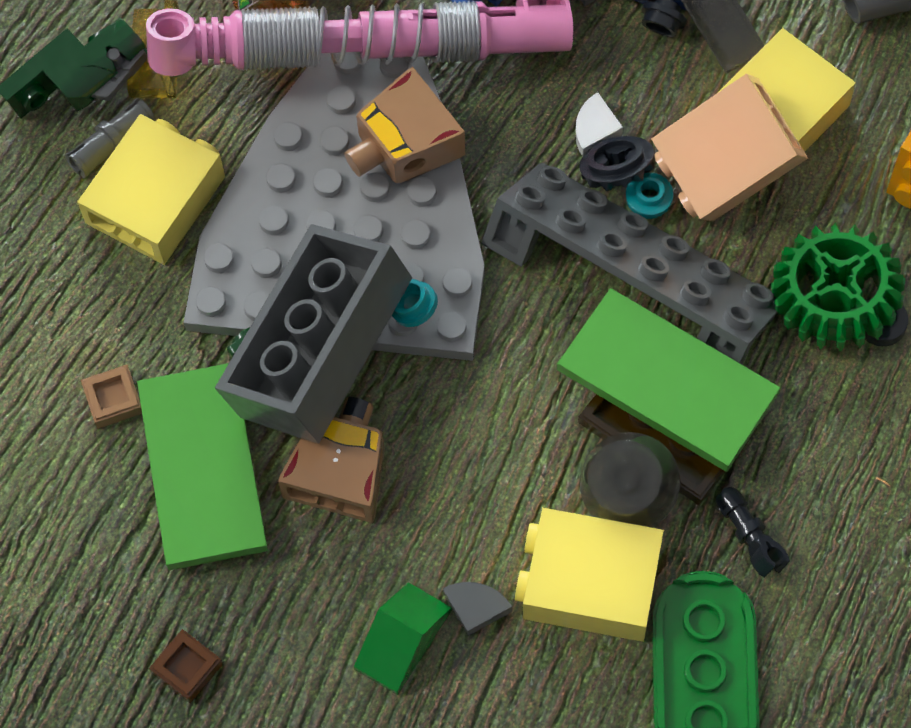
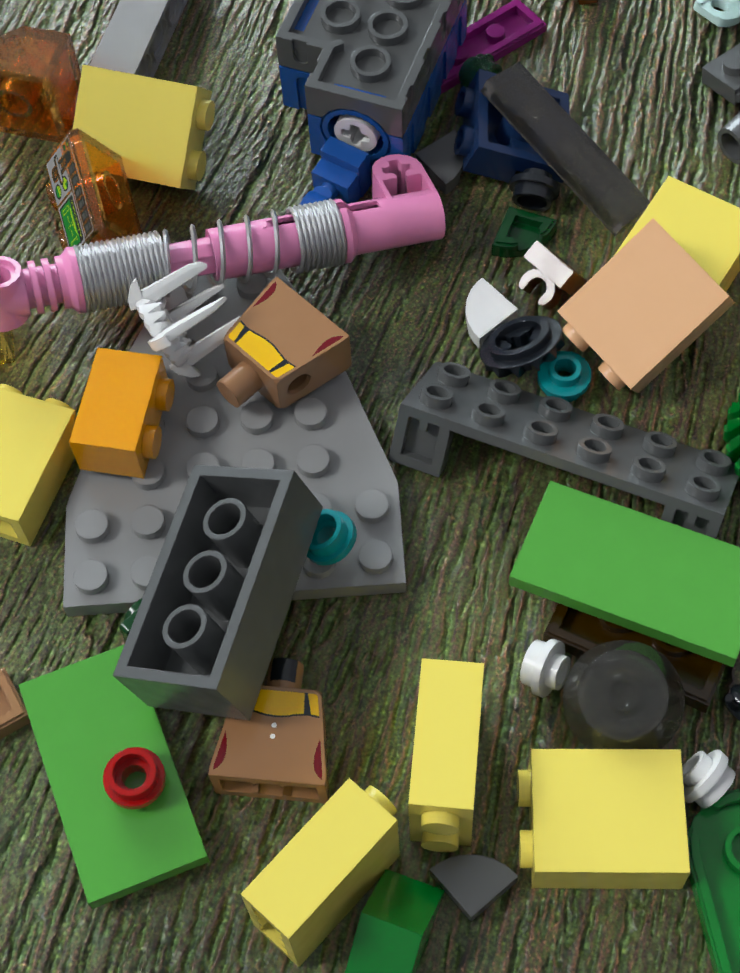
camera: 10 degrees left, 5 degrees down
none -> light orange brick [69,347,175,479]
none -> red plate [103,747,166,809]
none -> white piece [128,262,240,378]
none -> light yellow brick [241,778,400,967]
none -> light yellow brick [408,658,485,852]
none -> dark green tile [492,206,557,258]
none -> tile [518,240,587,310]
none -> white plate [520,639,571,698]
none -> white plate [682,750,736,808]

